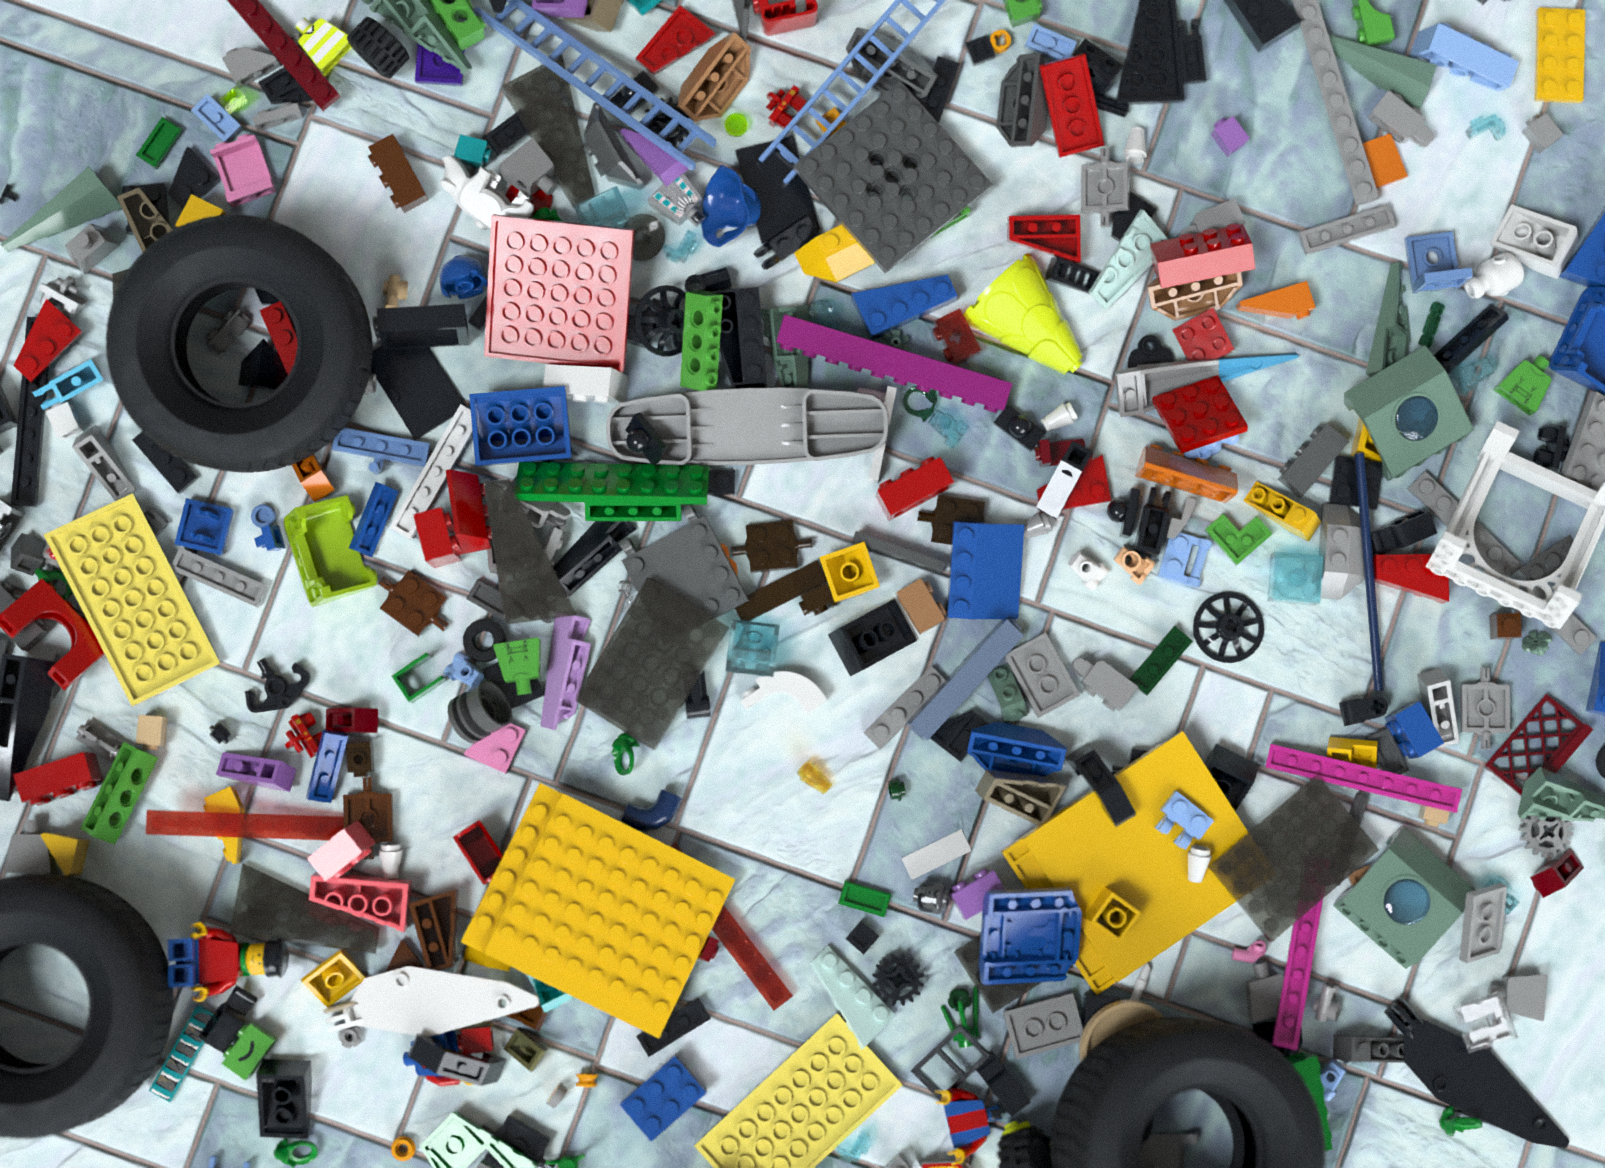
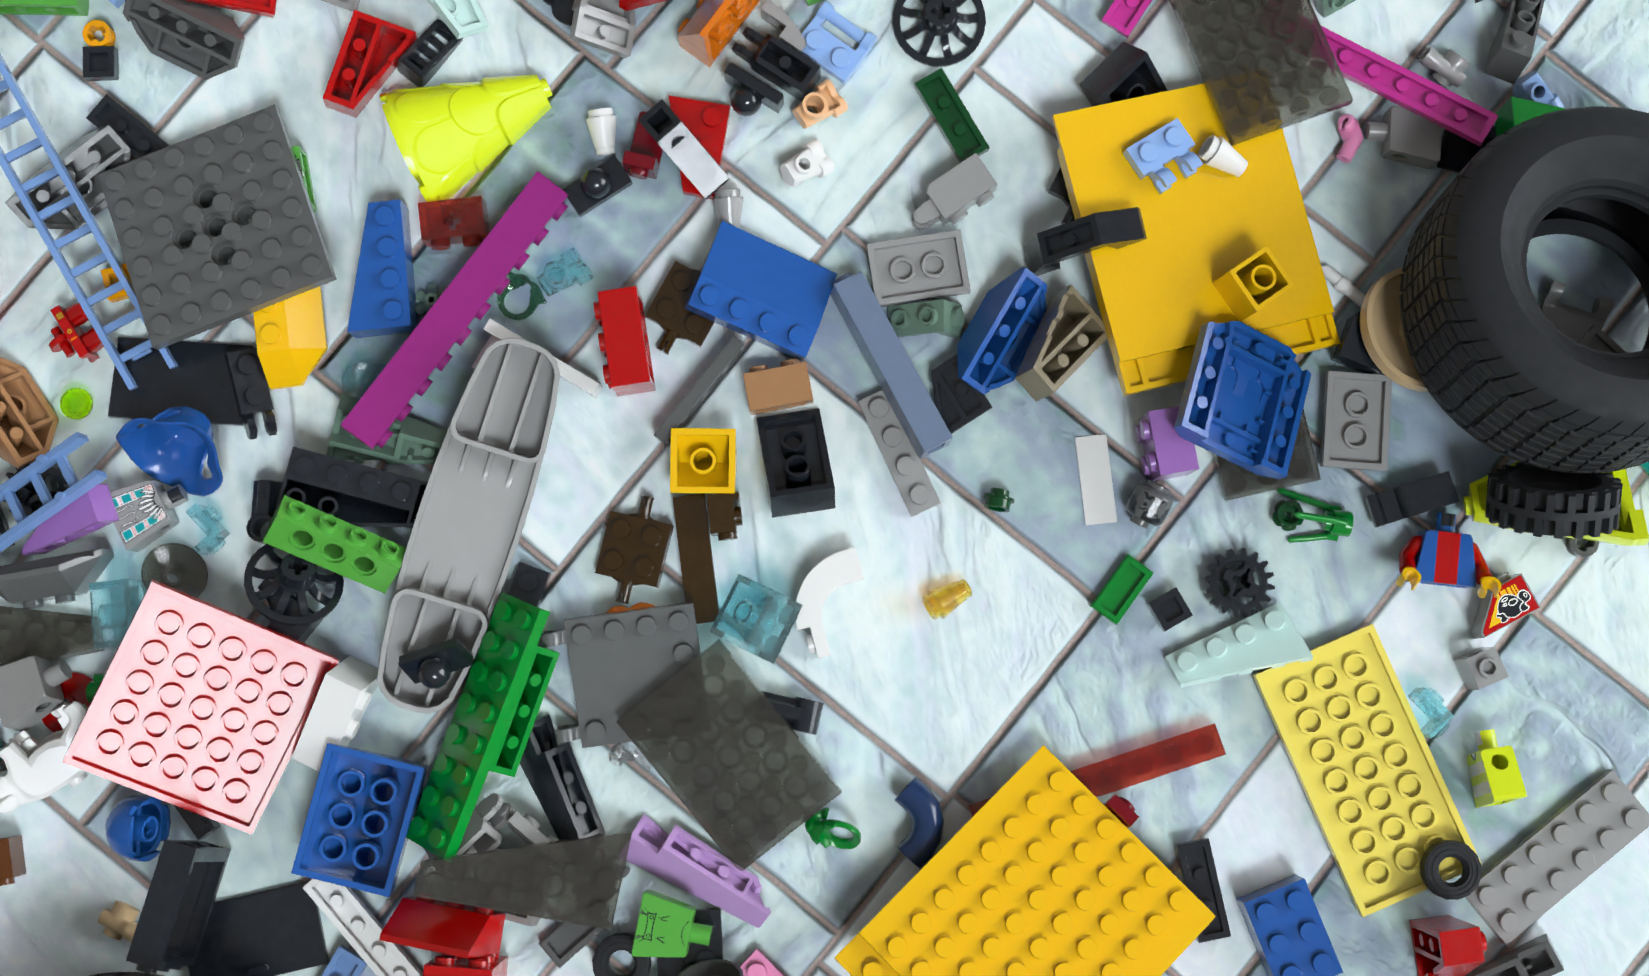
camera: 65 degrees left, 0 degrees up
black window [911,1024,991,1101] -> none

